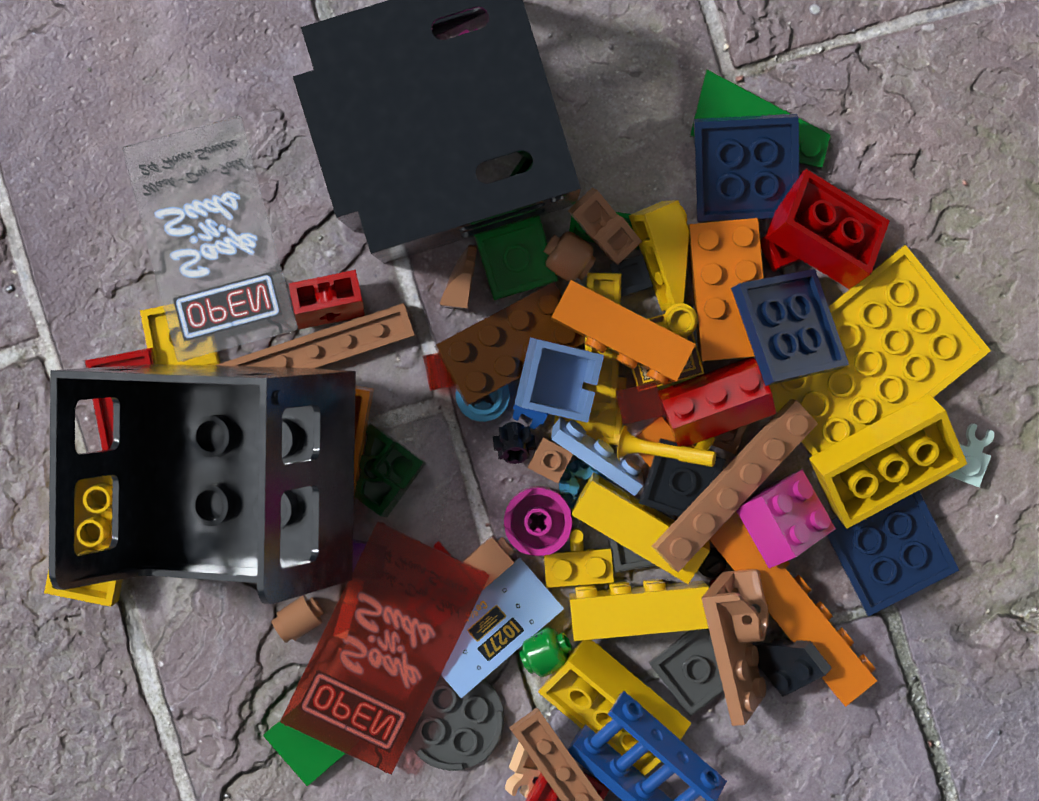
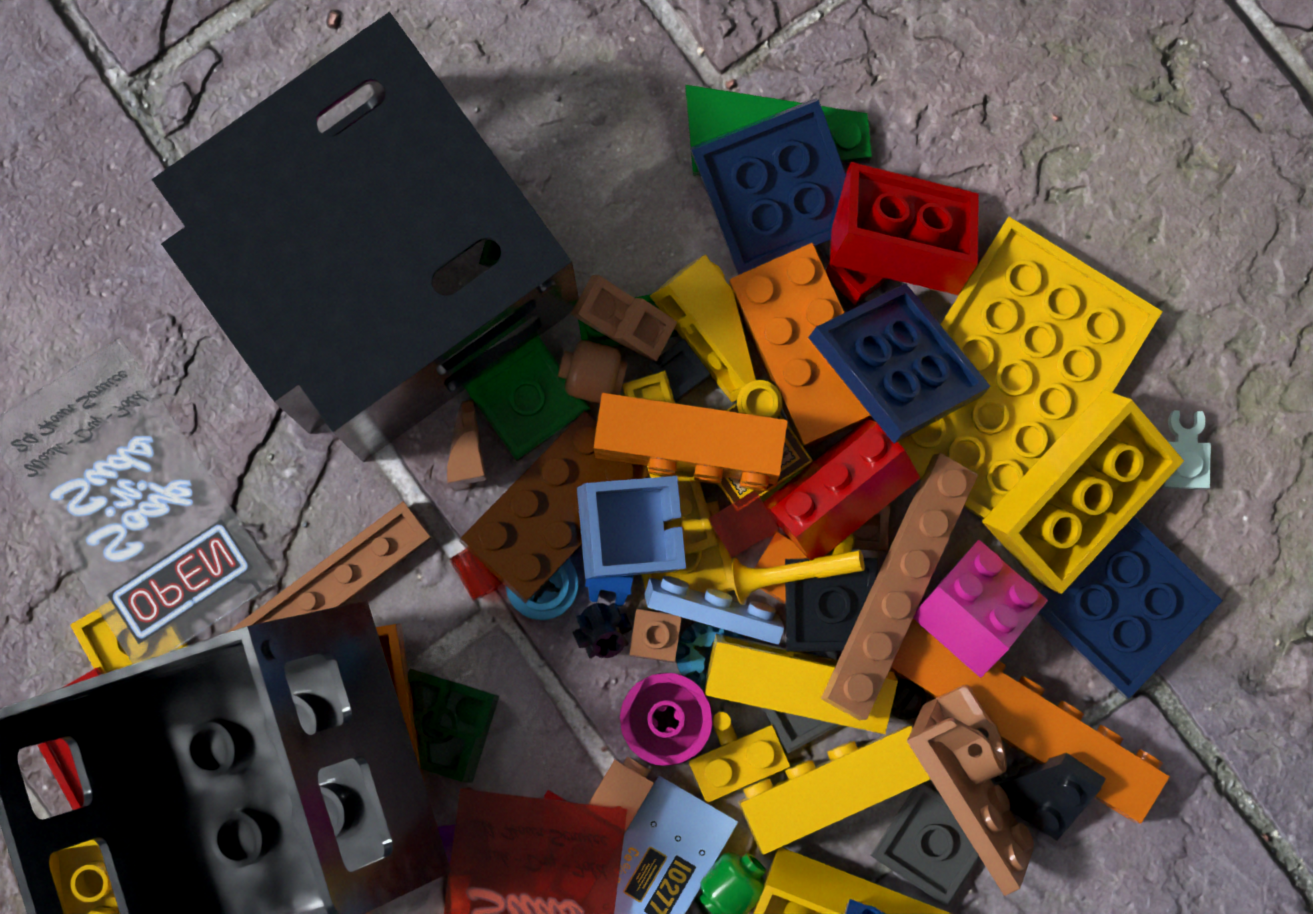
camera: 20 degrees left, 5 degrees down
red brick [288,270,365,330] -> none

